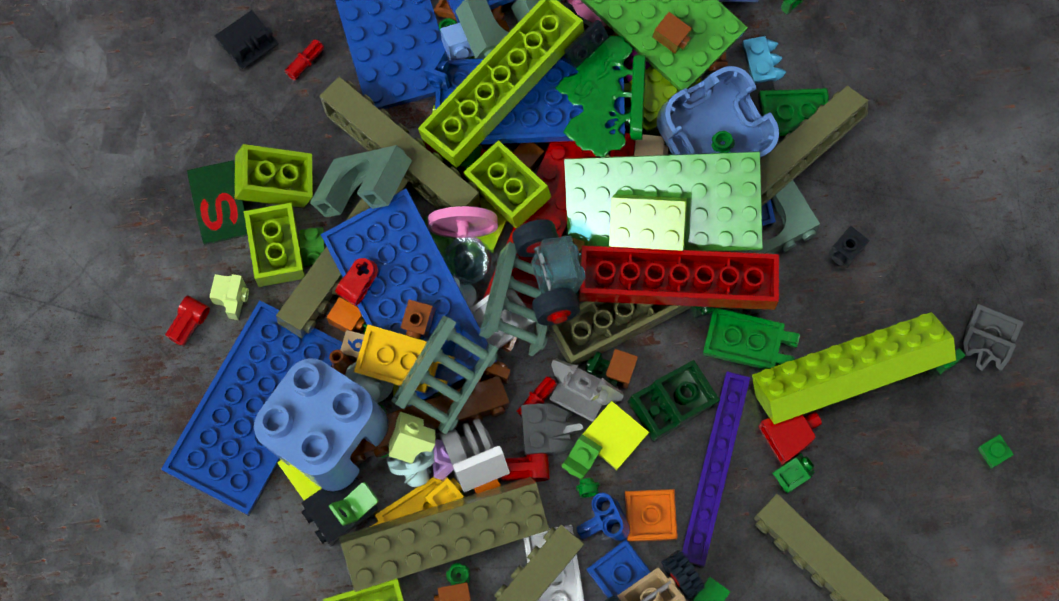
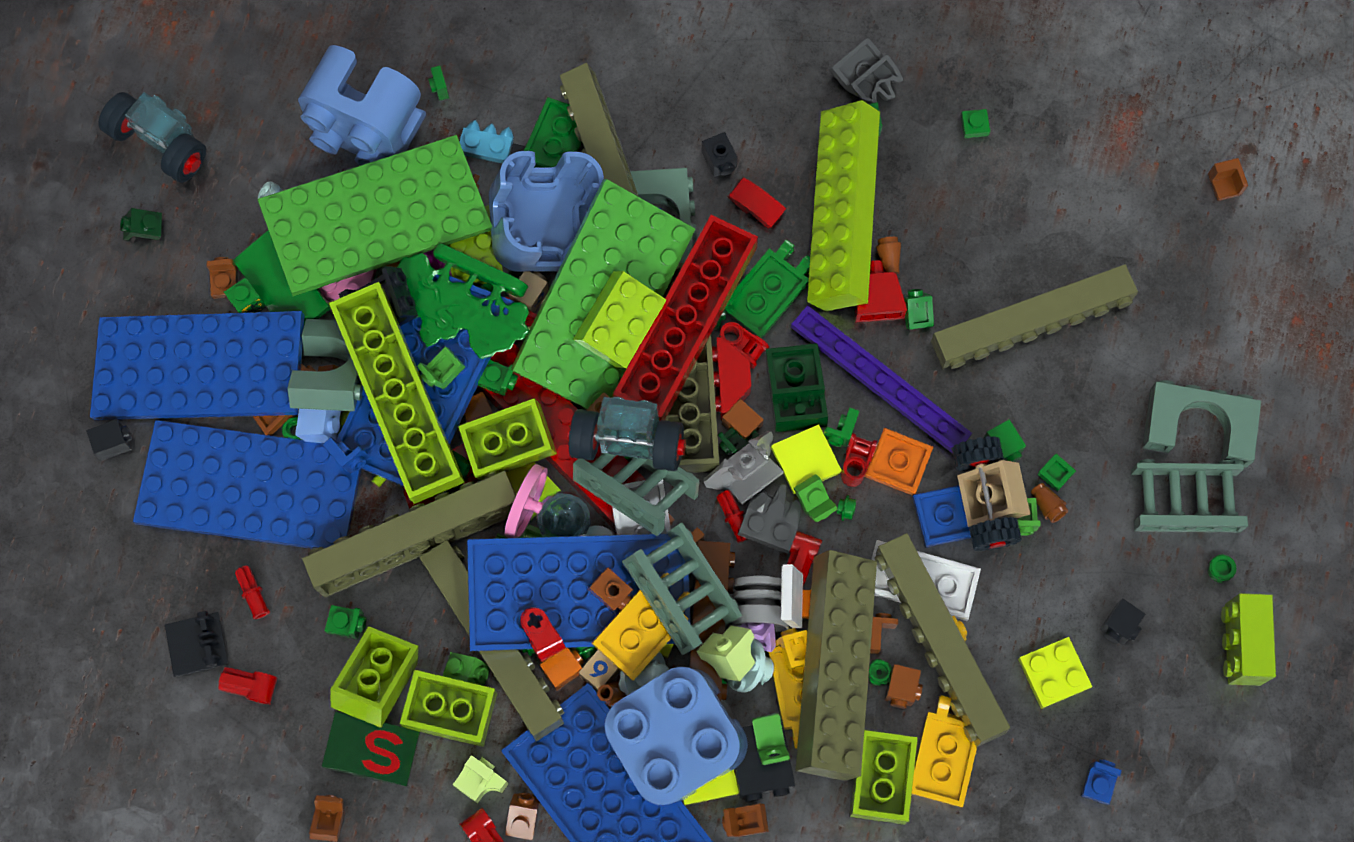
camera: 65 degrees left, 0 degrees up
sand green arch [310,145,412,217] -> none
blue beam [577,493,630,541] -> none
dark orange brick [653,12,692,54] -> none
green plate [711,131,735,153] -> none
none -> red piece [218,667,278,705]
none -> dark orange bracket [309,795,345,842]
none -> green bracket [325,605,367,639]
none -> bright green bracket [417,346,466,390]
none -> green bracket [478,360,518,396]
none -> bracket [505,792,540,840]
none -> red slope [712,337,751,420]
none -> red piece [719,322,769,369]
none -> dark orange bracket [722,804,769,837]
none -> red slope [727,177,786,229]
none -> green bracket [824,407,859,447]
none -> red piece [841,432,878,487]
none -> dark orange bracket [870,613,898,655]
none -> dark orange cone [876,236,901,274]

